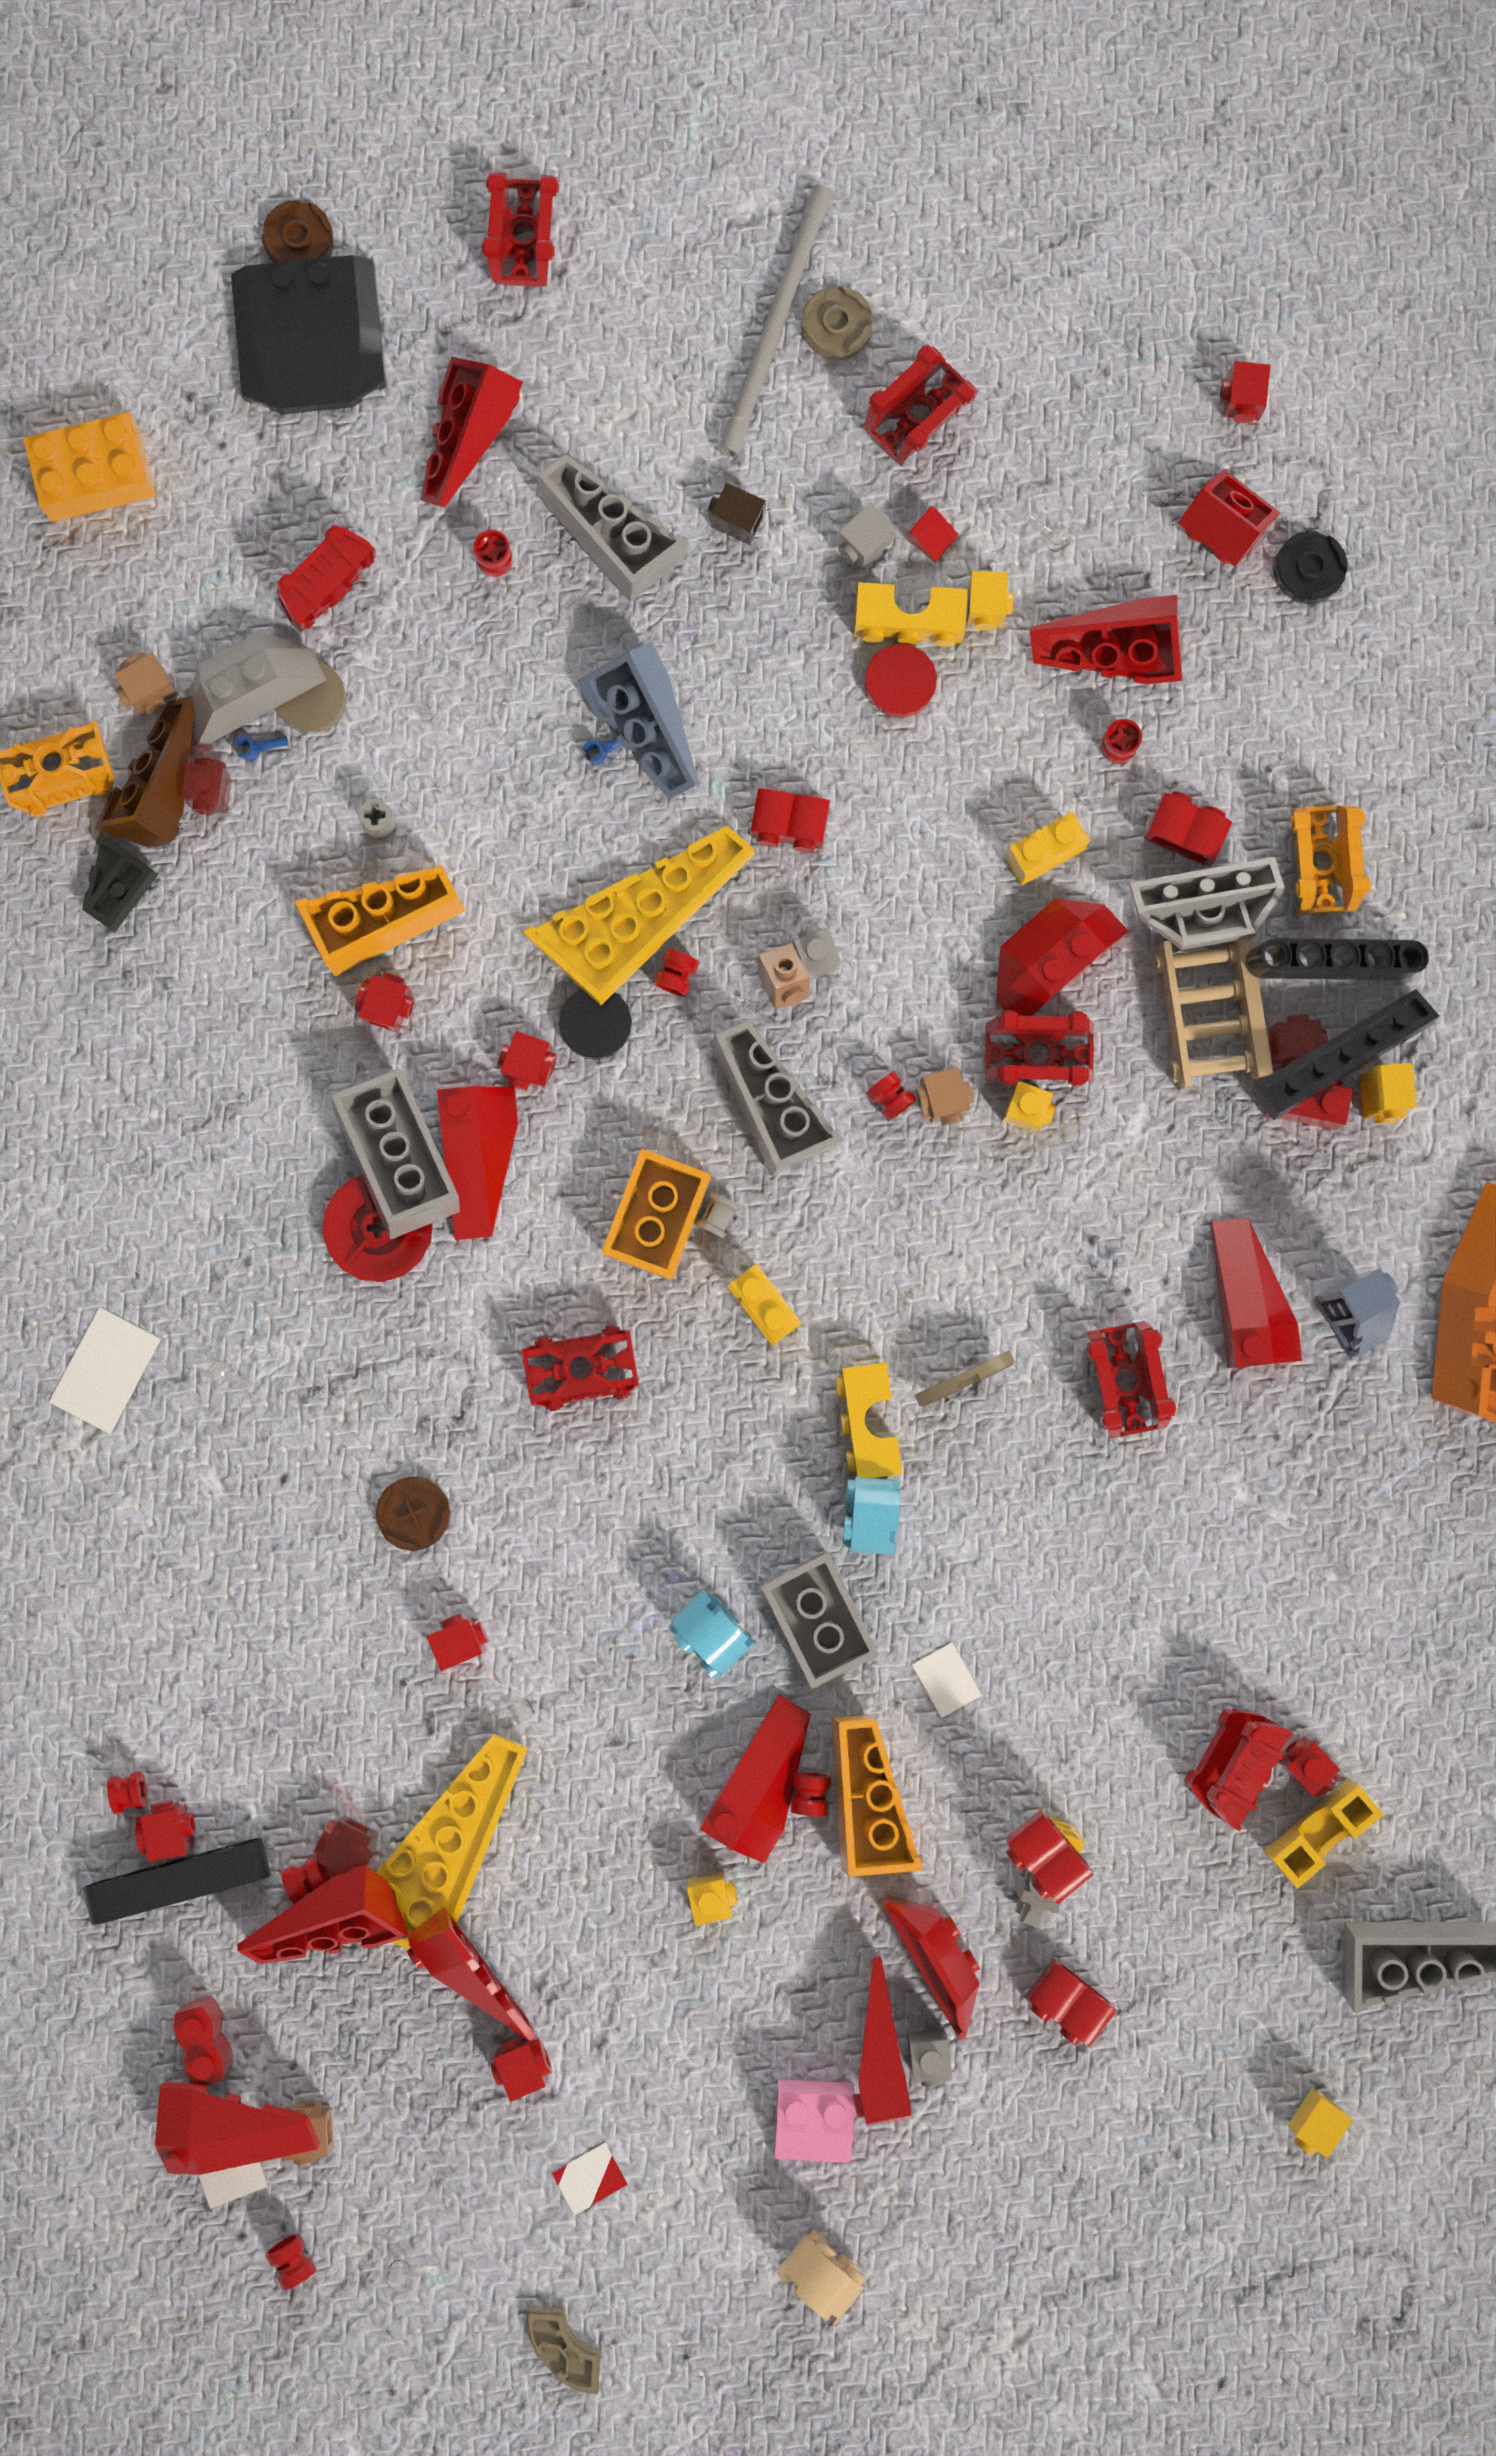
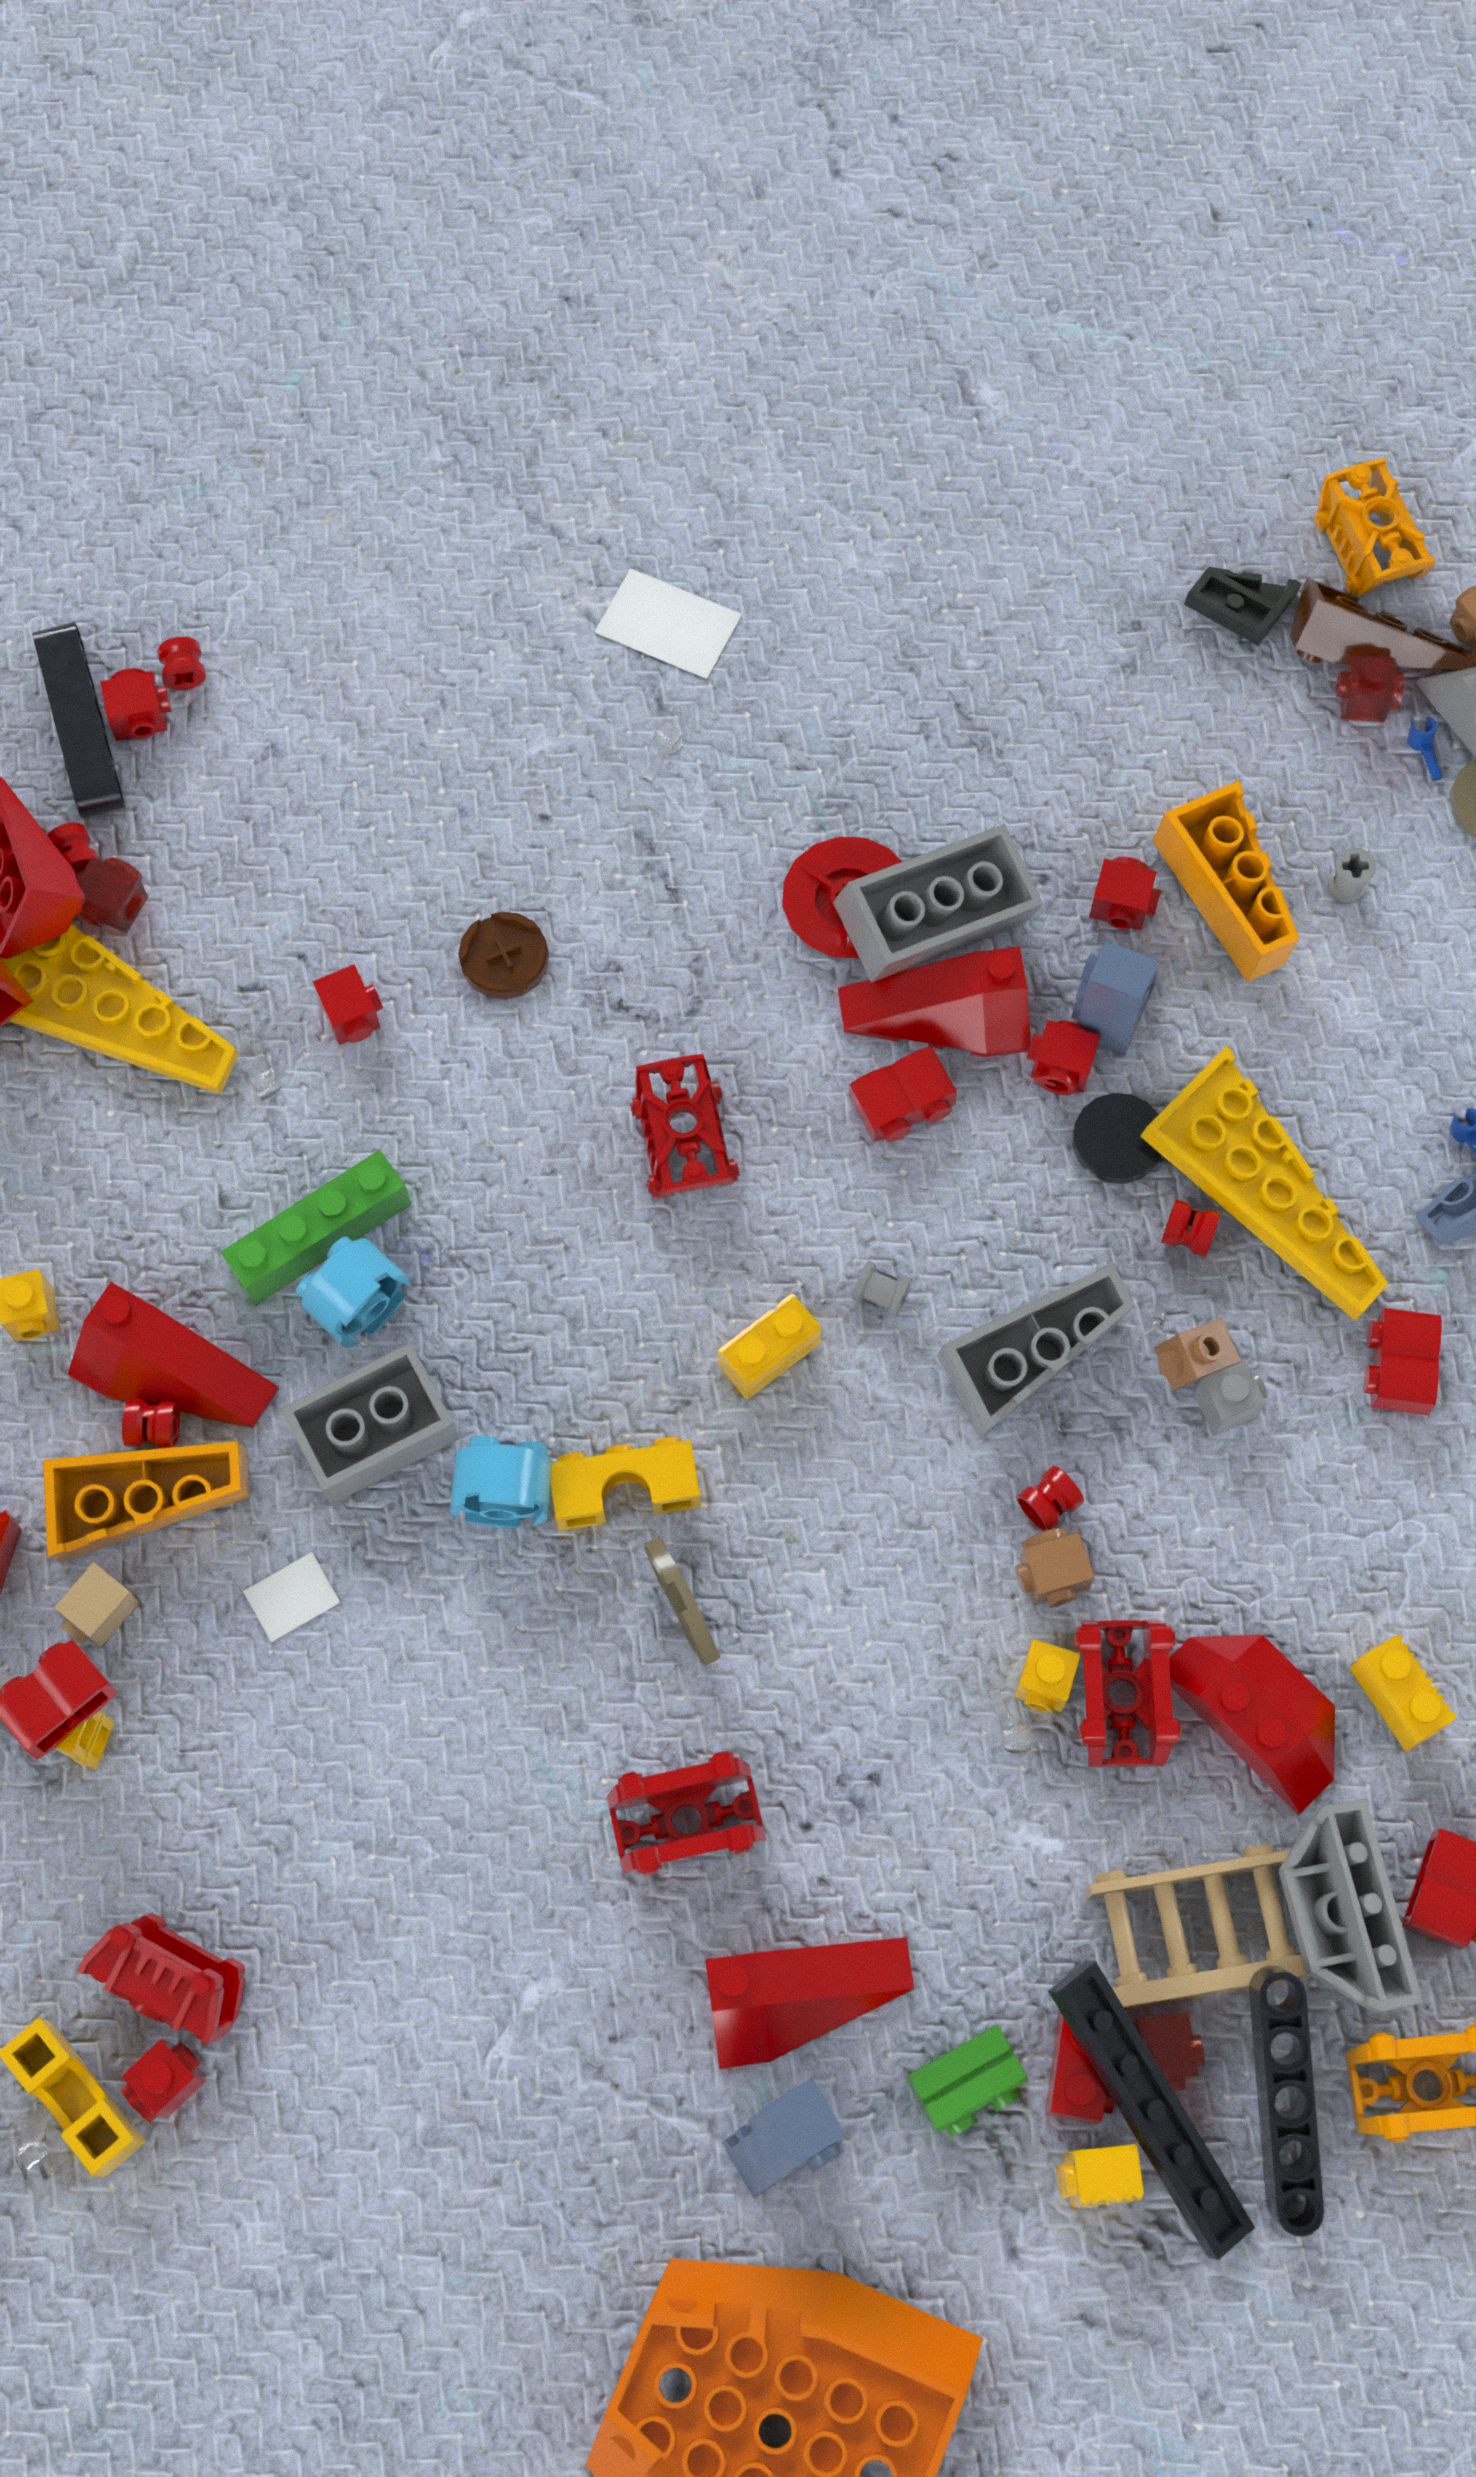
camera: 90 degrees right, 15 degrees down
light orange brick [601,1148,712,1282] -> none
none -> tan brick [54,1562,140,1648]
none -> bright green brick [221,1149,412,1306]
none -> red brick [849,1046,957,1142]
none -> bright green brick [906,2024,1029,2138]
none -> sand blue wedge [1071,940,1158,1056]

